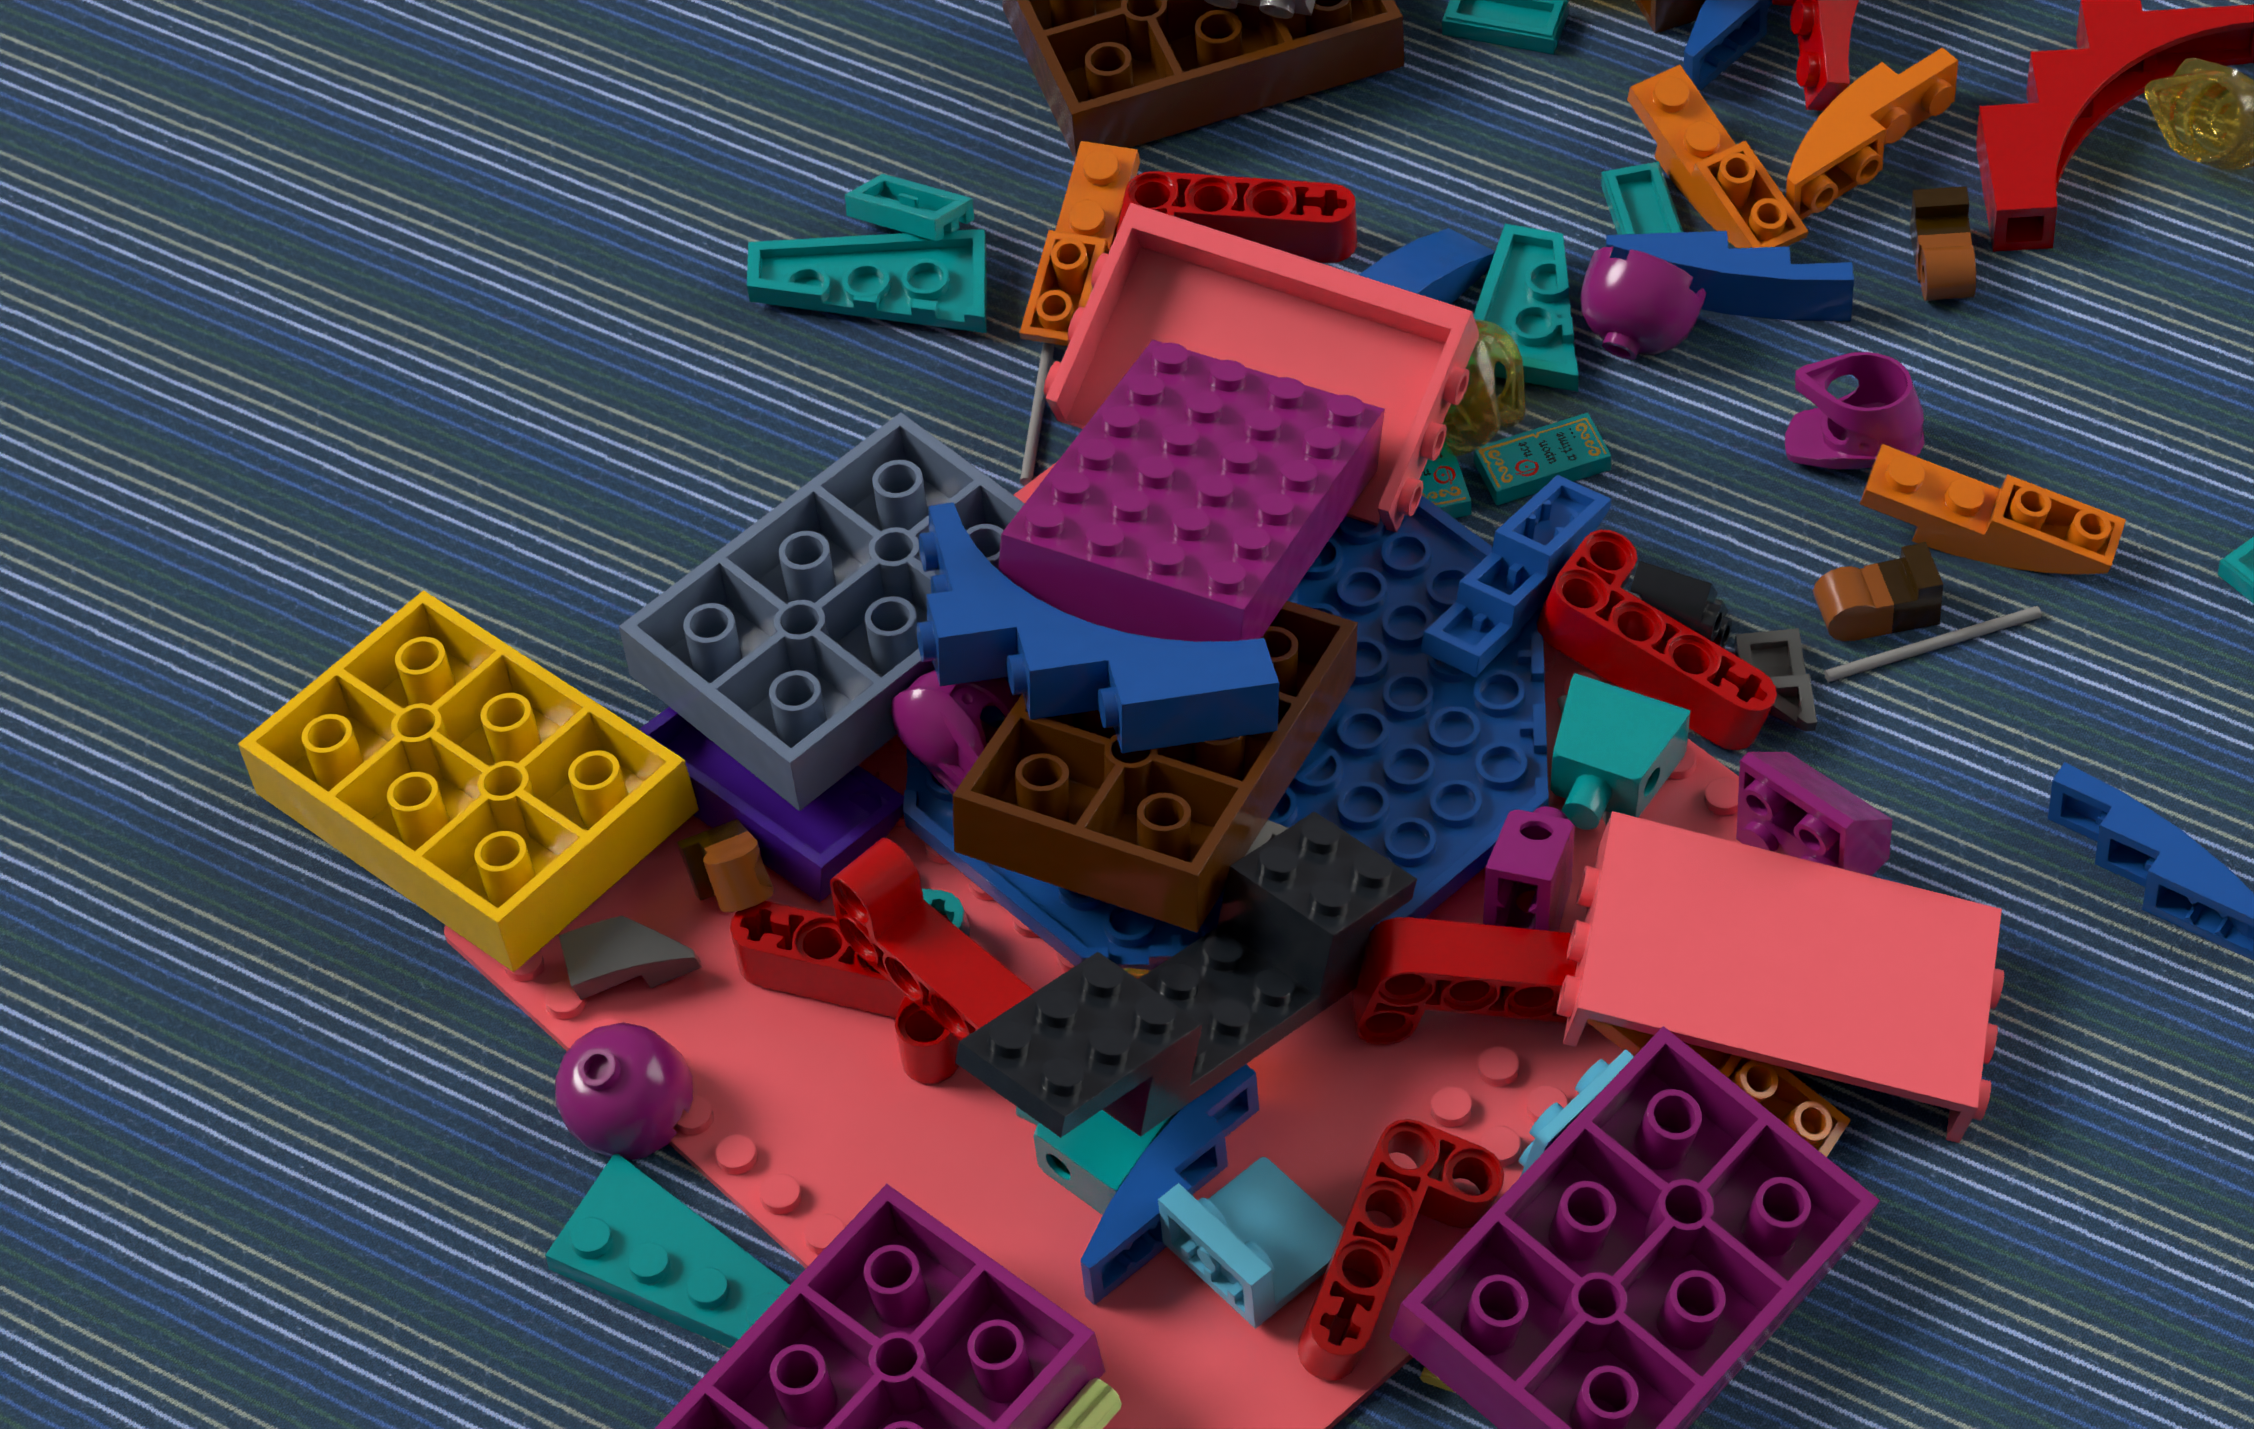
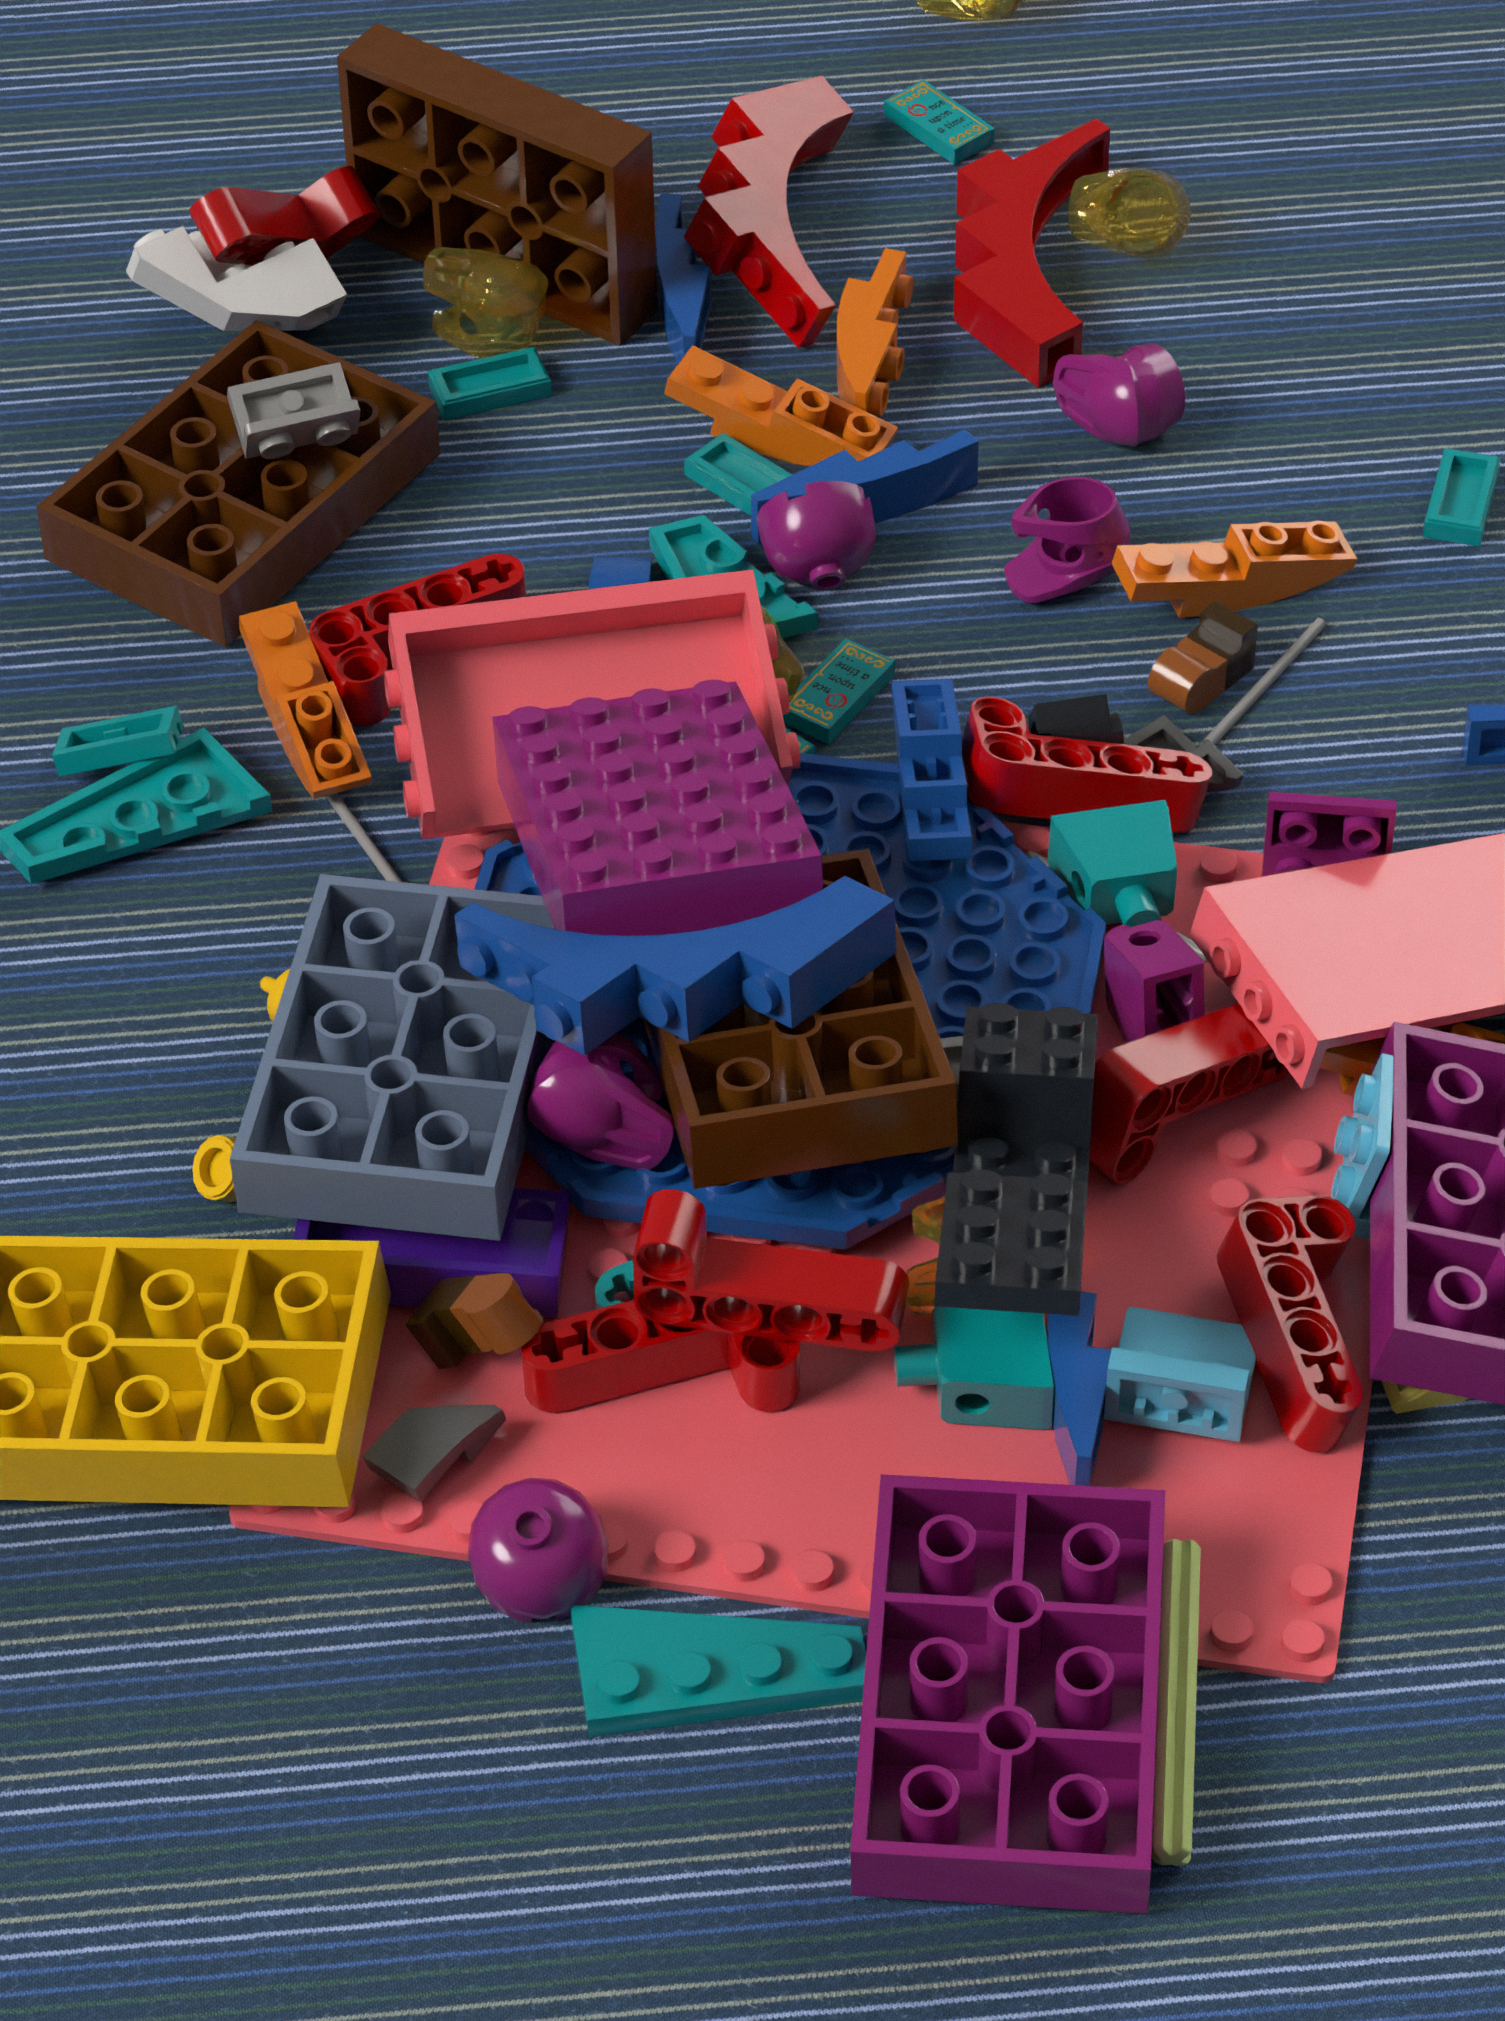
camera: 40 degrees left, 5 degrees down
leg [1910,186,1976,301] -> none
none -> magenta helmet [1053,343,1185,447]

